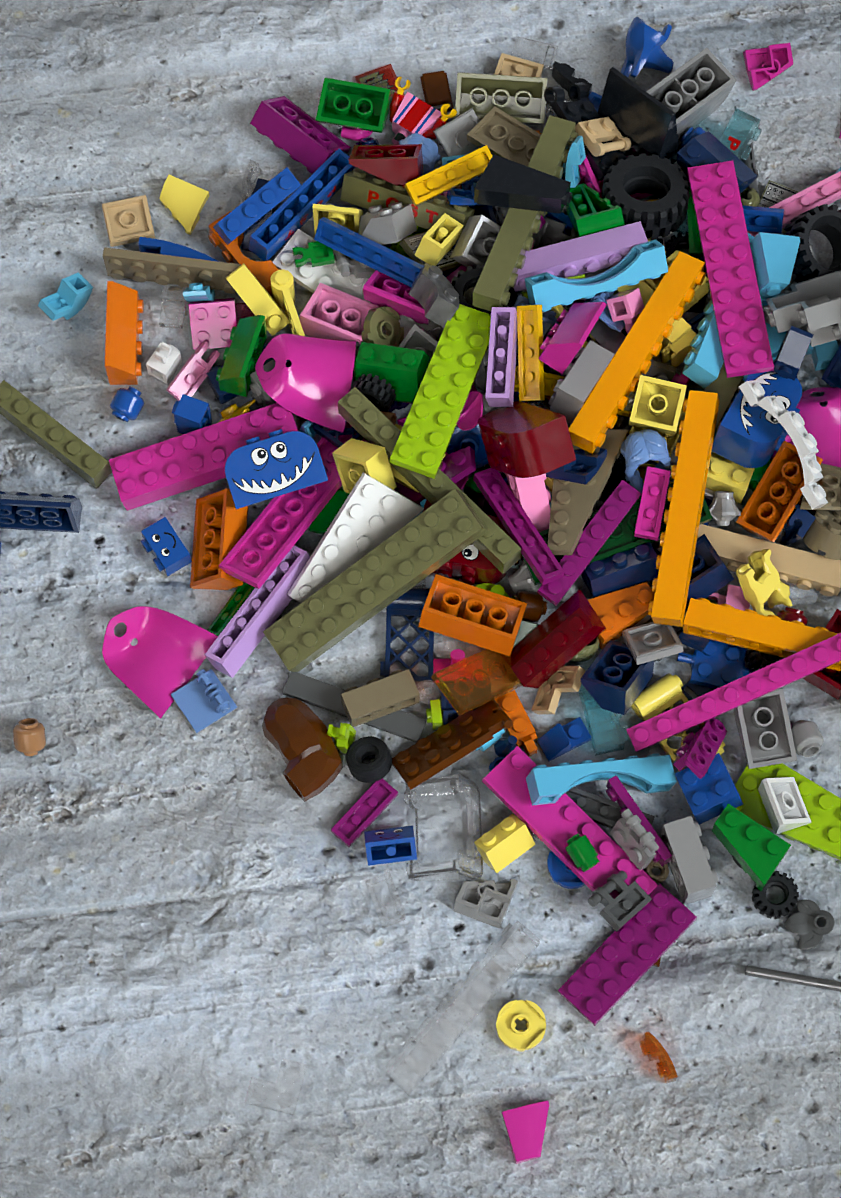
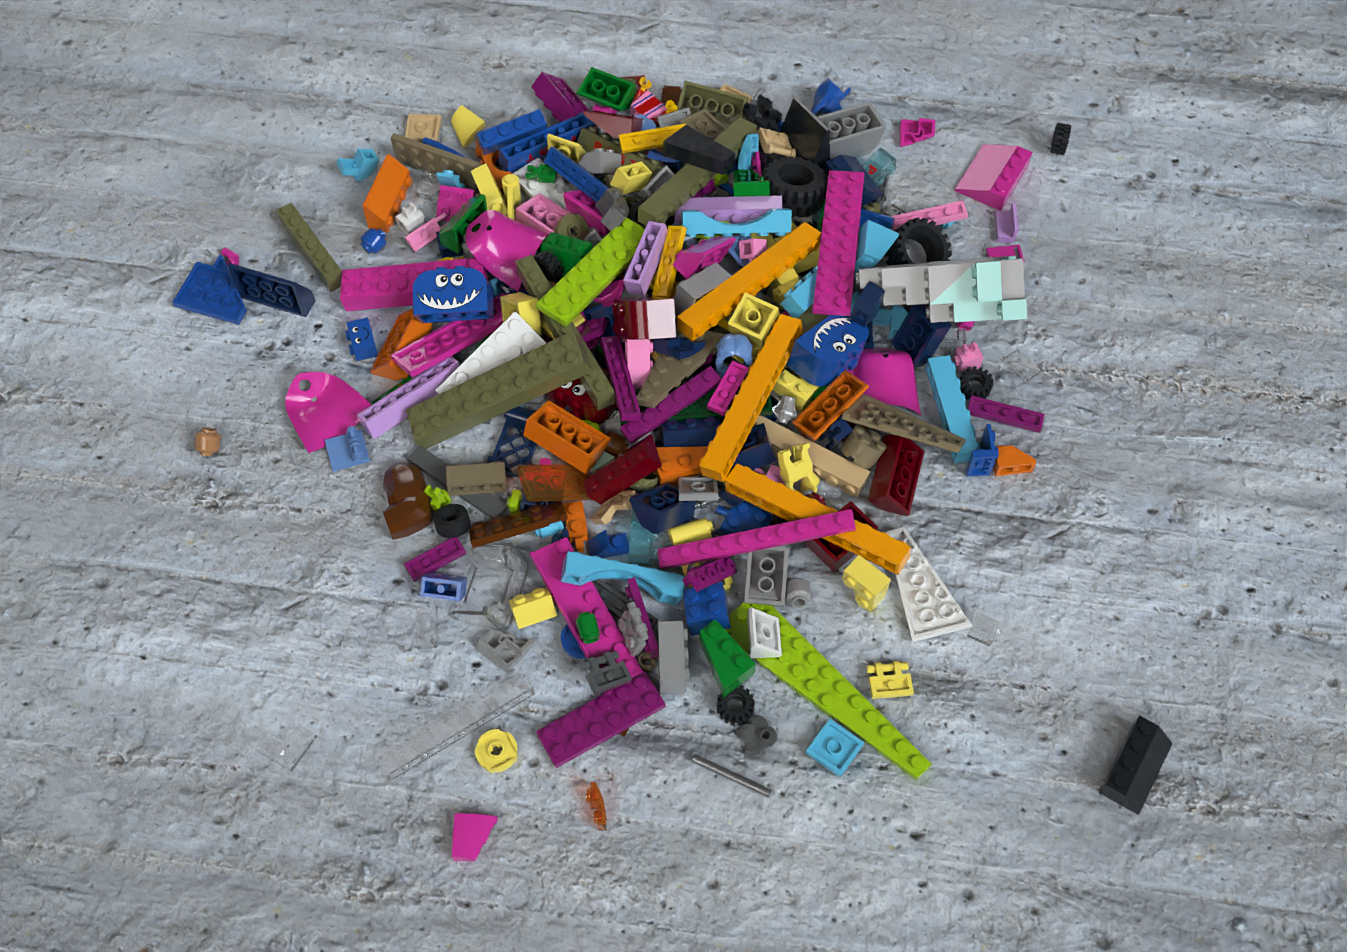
camera: 15 degrees right, 10 degrees down
blue brick [172,394,212,434] -> none
white piece [739,380,828,510] -> none

